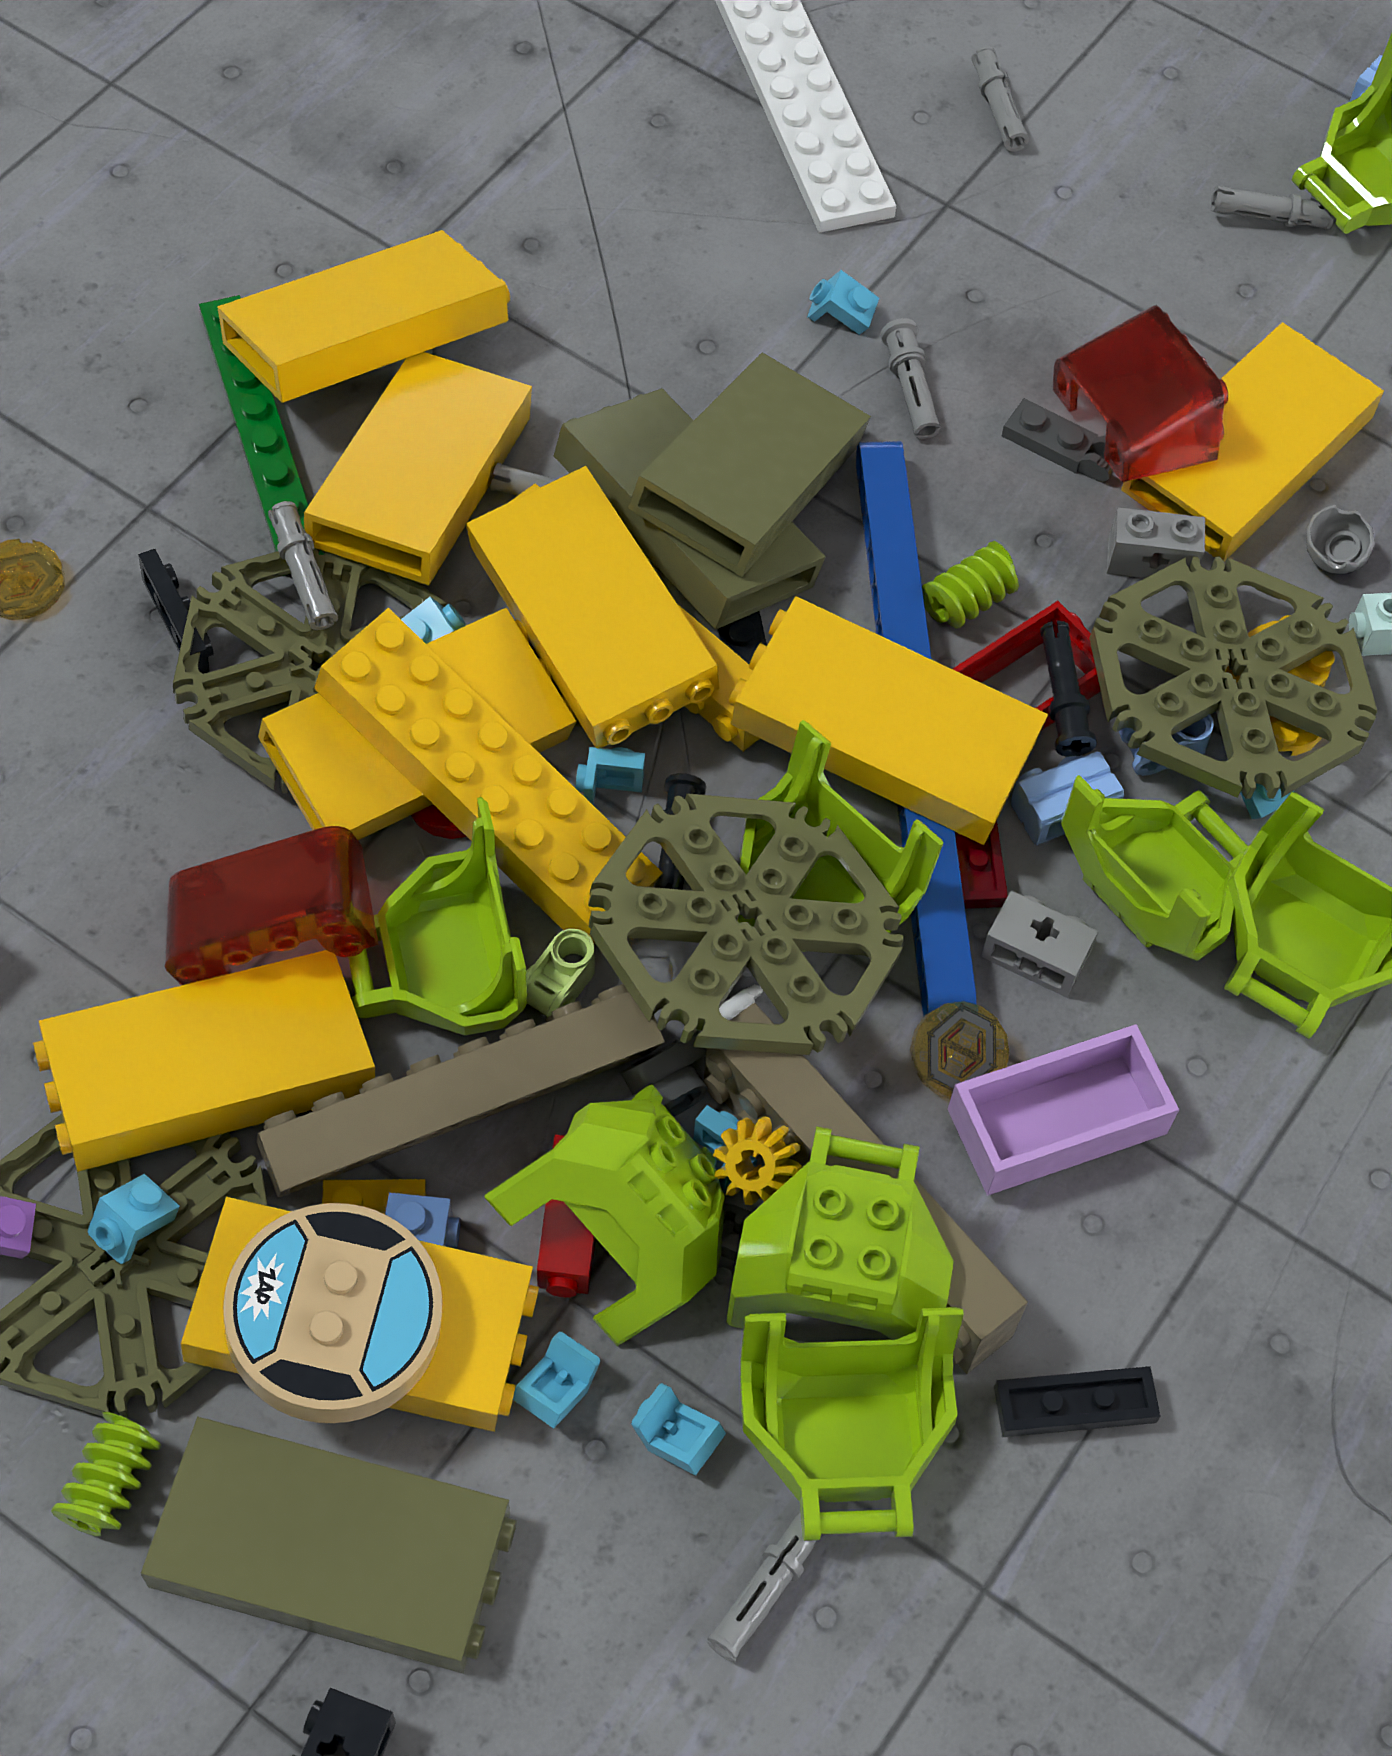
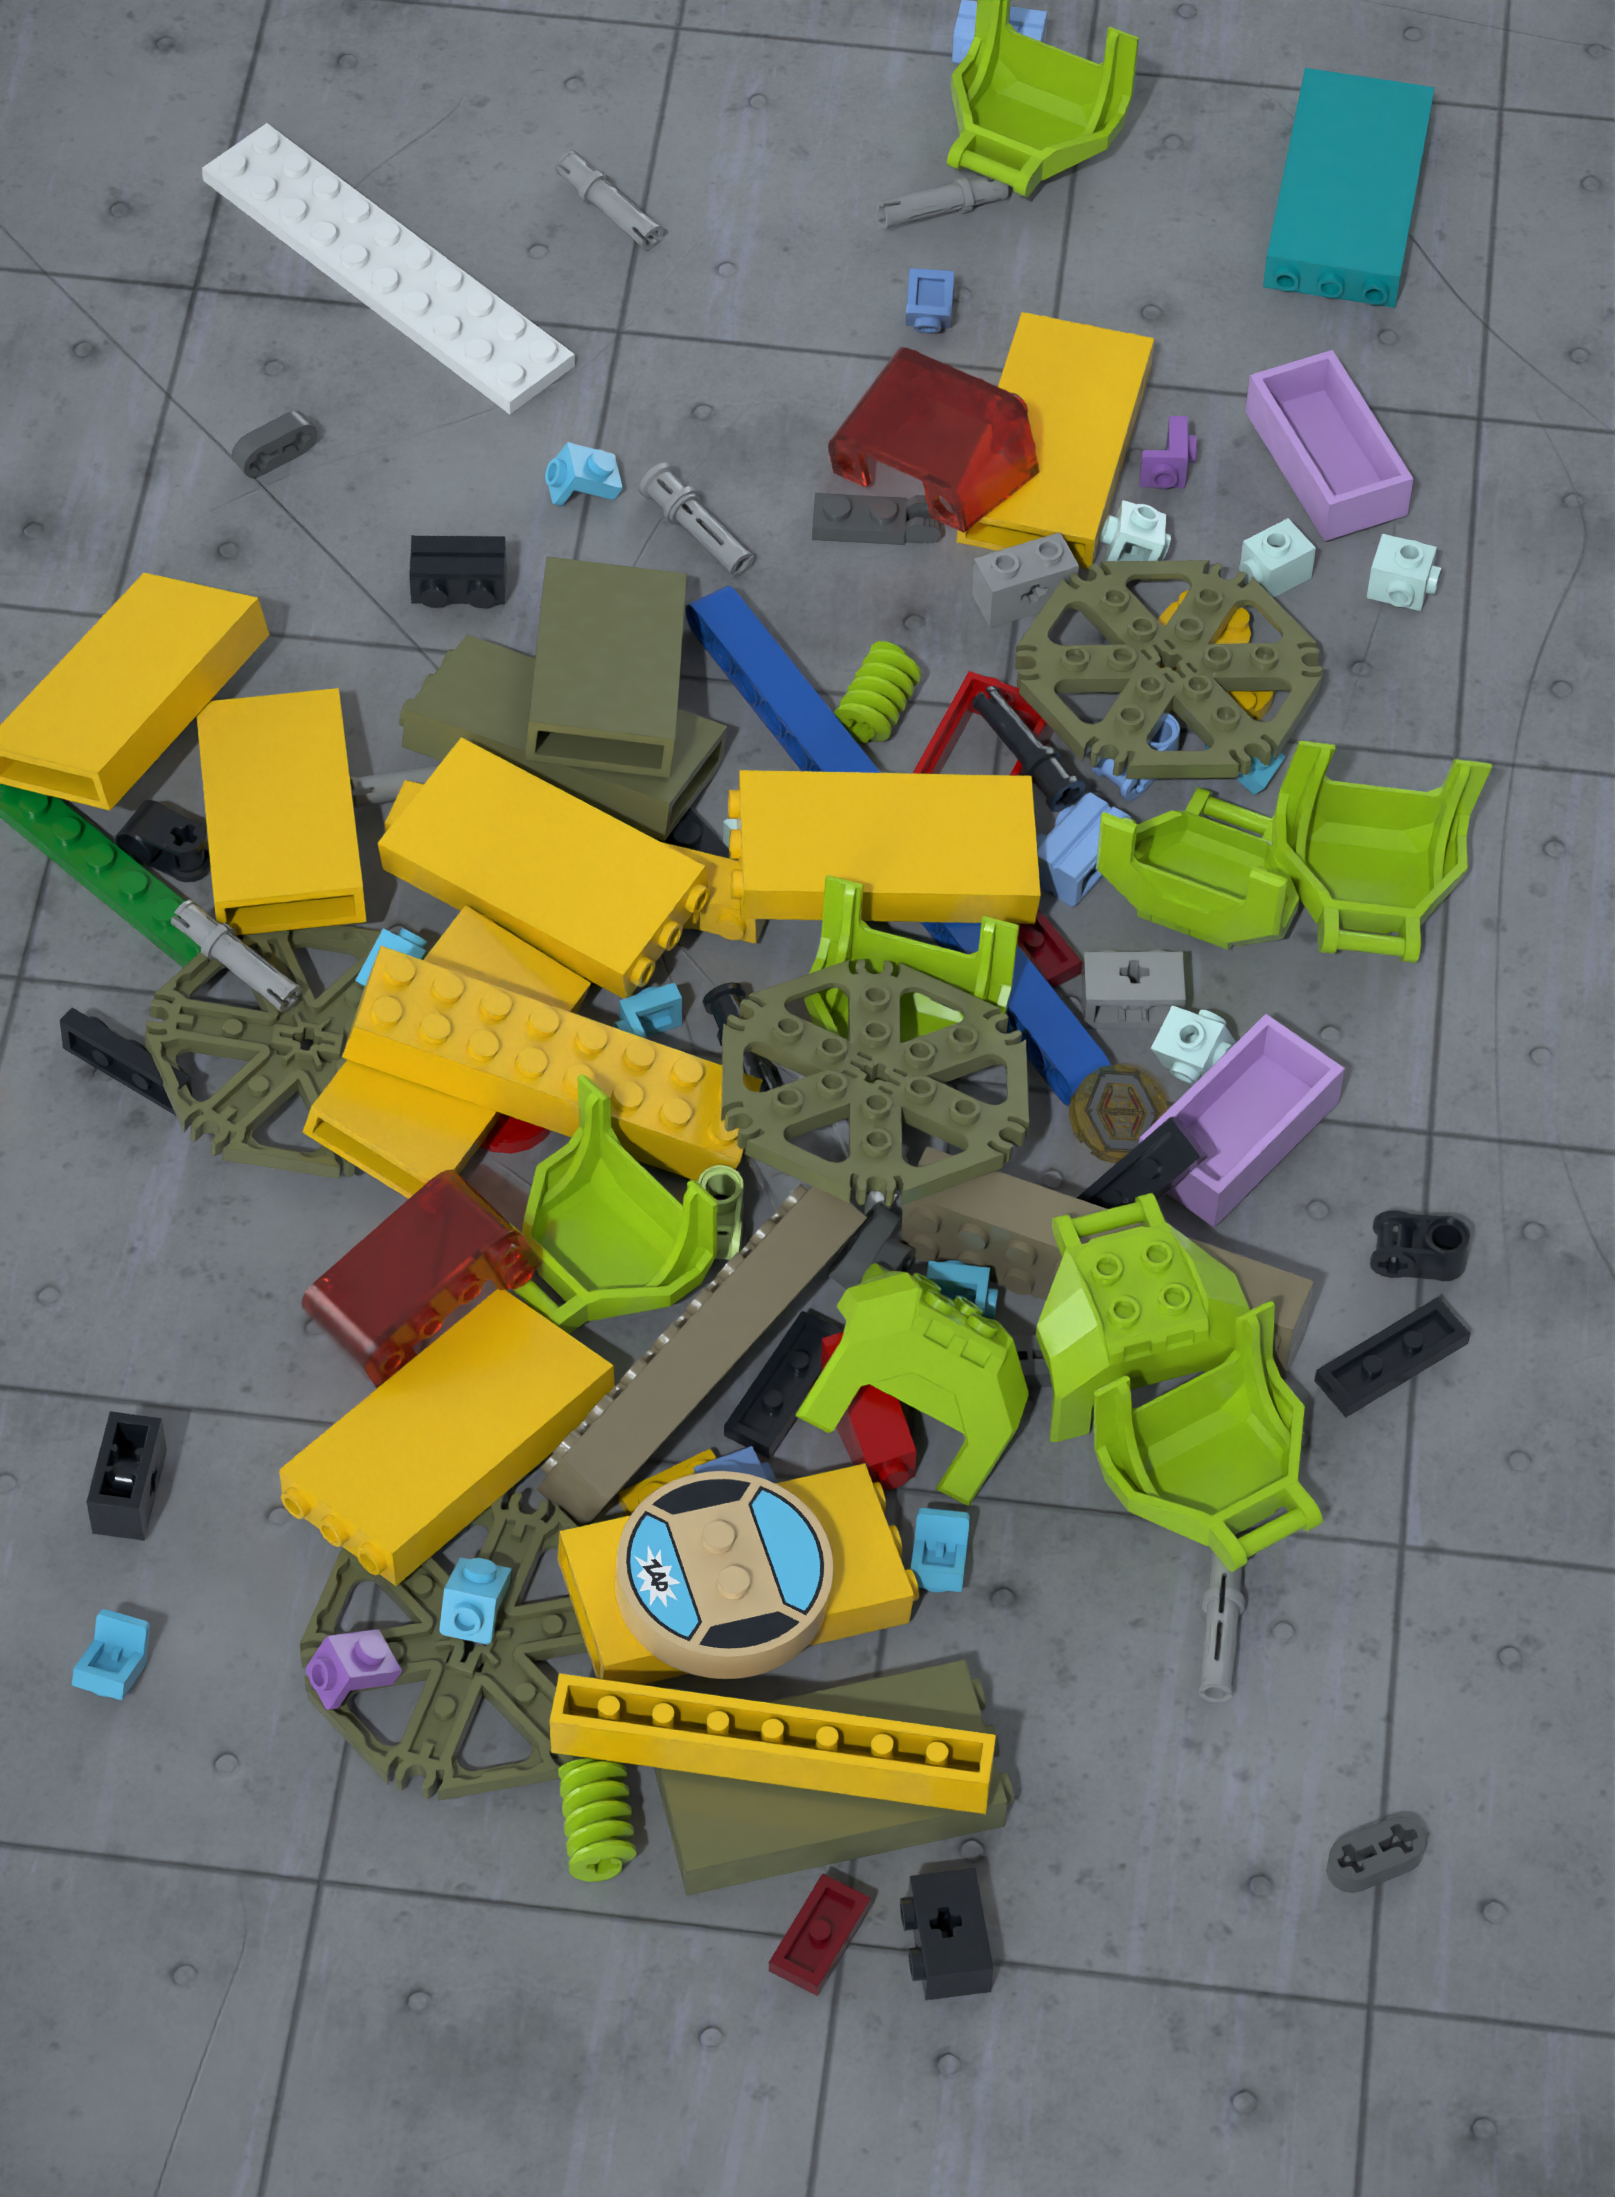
camera: 25 degrees left, 5 degrees down
medium azure bracket [631,1383,726,1476] -> none
yellow gear [712,1117,802,1205] -> none
light grey hair [1306,505,1375,574] -> none
none -> black piece [115,800,211,883]
none -> dark grey beam [231,411,317,478]
none -> black brick [409,535,507,608]
none -> yellow brick [549,1673,996,1814]
none -> black plate [724,1311,843,1458]
none -> dark red plate [769,1873,871,1996]
none -> medium blue bracket [906,268,954,333]
none -> black plate [1077,1117,1208,1209]
none -> light aqua brick [1100,500,1171,582]
none -> medium lavender bracket [1139,416,1196,489]
none -> light aqua brick [1151,1005,1236,1085]
none -> black piece [1370,1211,1470,1281]

